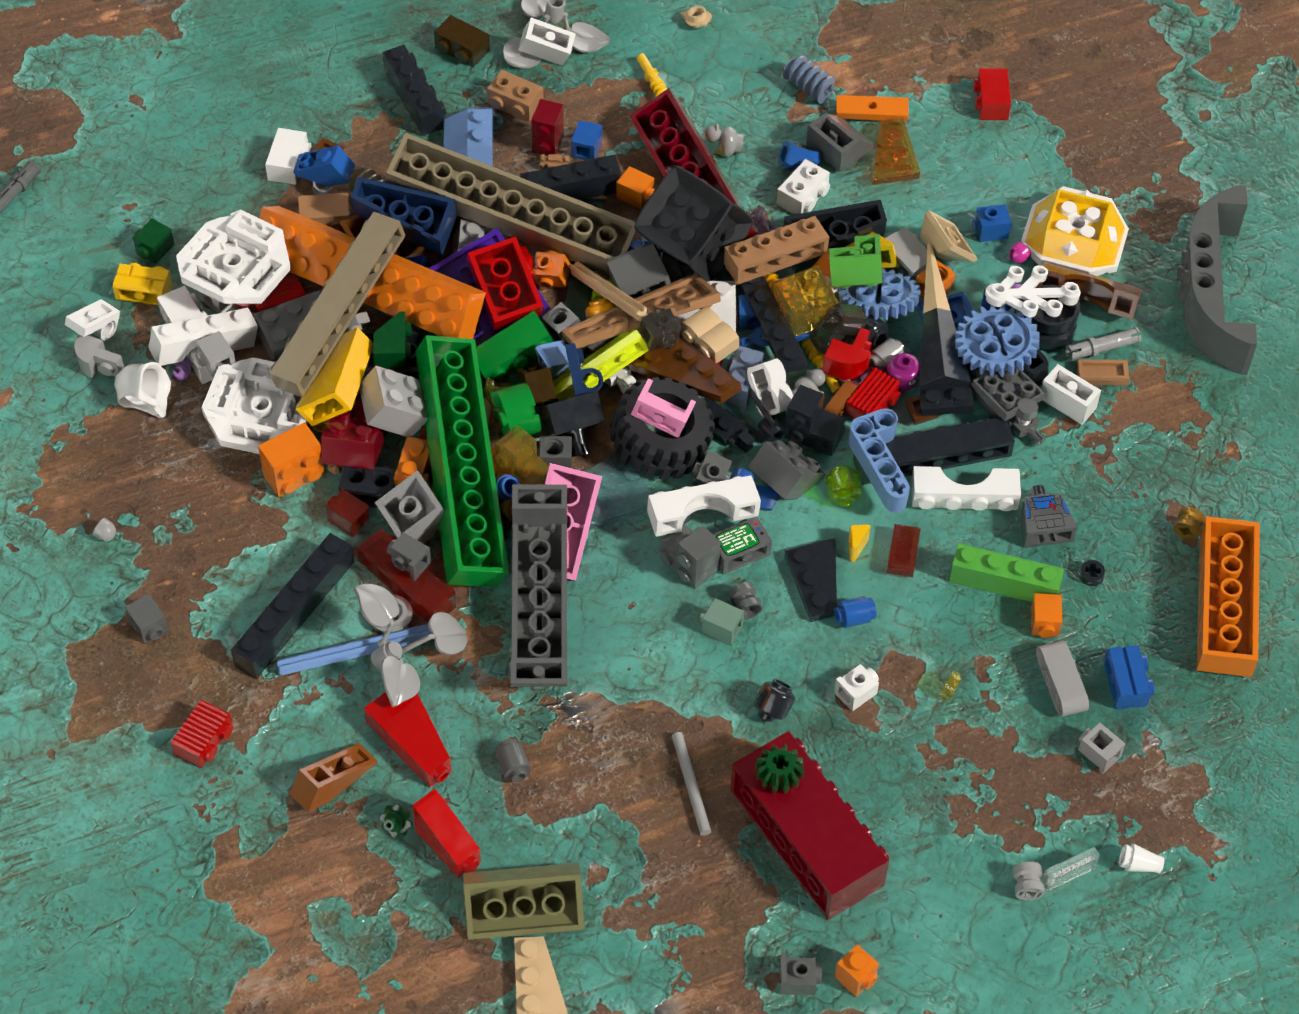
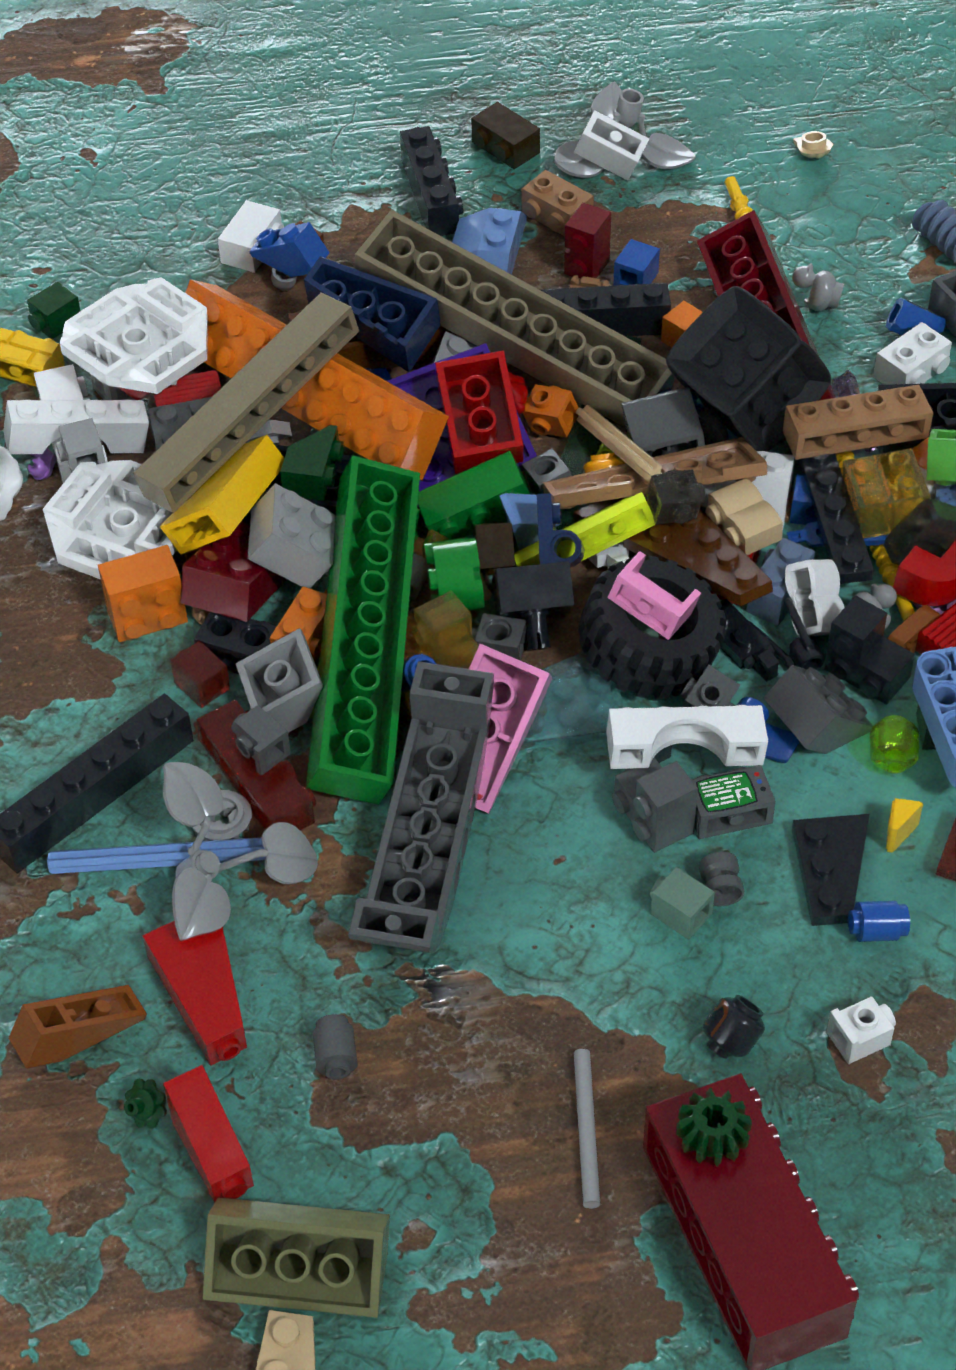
camera: 15 degrees right, 5 degrees down
medium nougat brick [298,192,350,231] -> none

